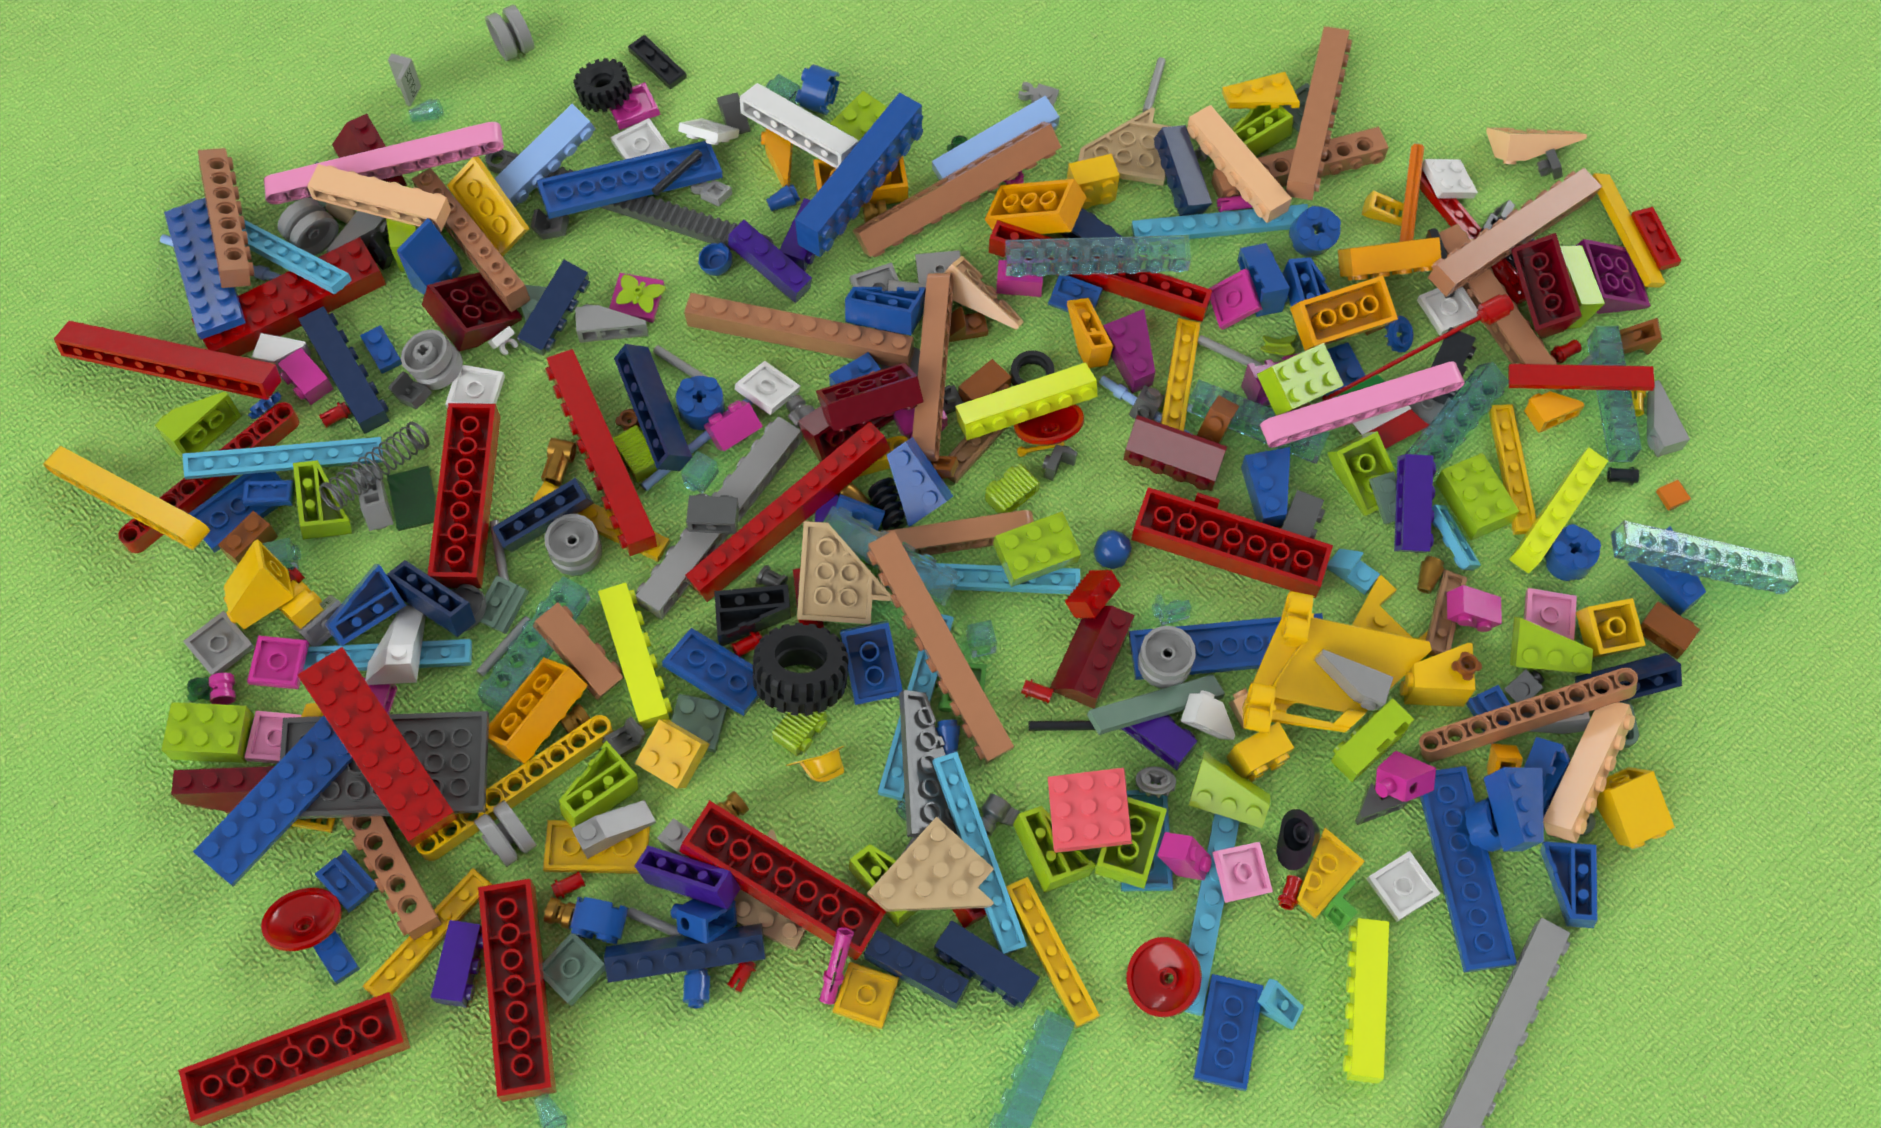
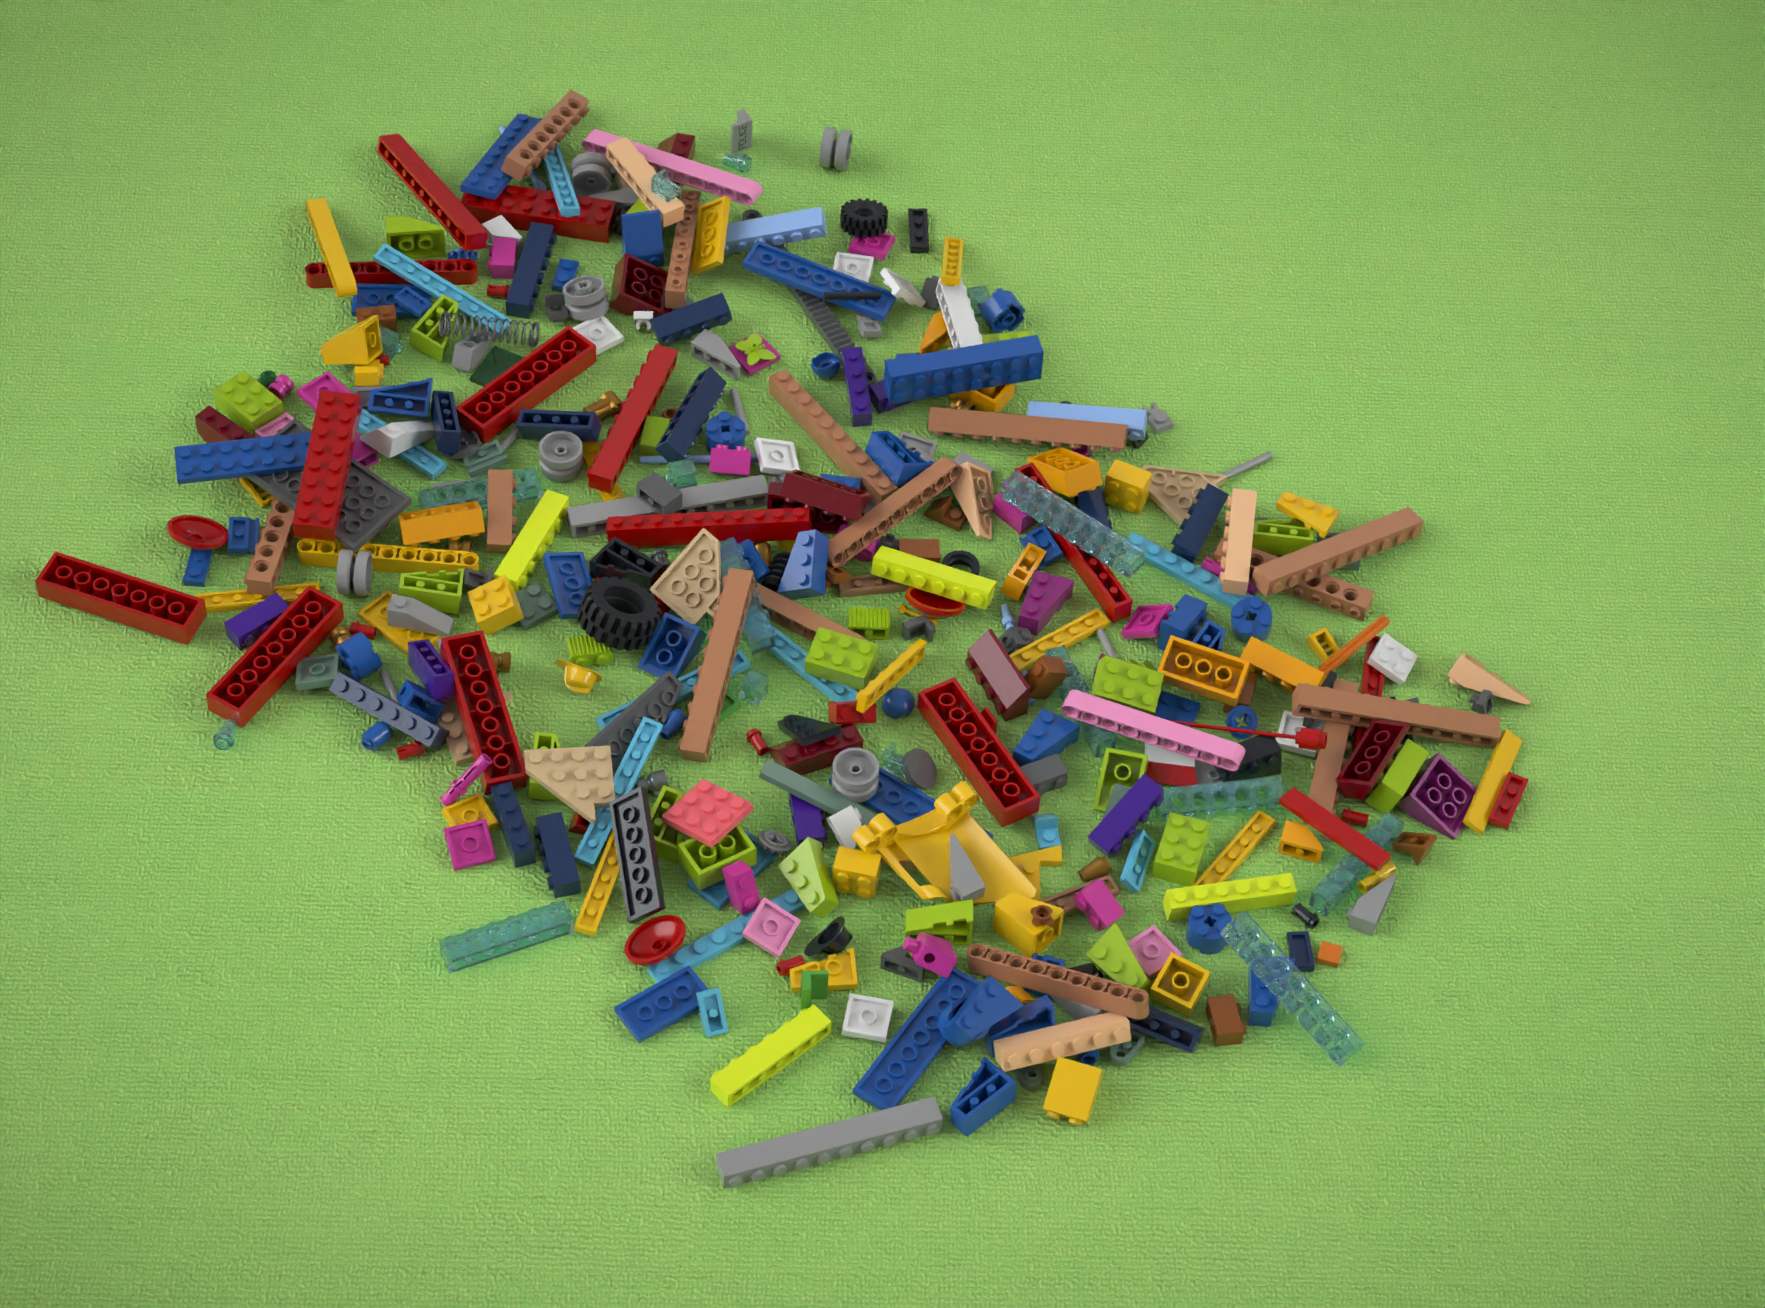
camera: 40 degrees right, 15 degrees down
light grey plate [183,611,255,675] -> none
dark grey bracket [531,209,569,240] -> none
black bar [1028,720,1095,731] -> none
none -> dark pink plate [443,819,497,871]
none -> black plate [609,786,666,924]
none -> clear light blue bracket [651,169,681,202]
none -> black wing [777,715,841,747]
none -> yellow plate [856,639,927,713]
none -> dark grey tile [902,748,937,791]
none -> yellow plate [940,236,964,287]
none -> dark blue tile [1286,931,1315,973]

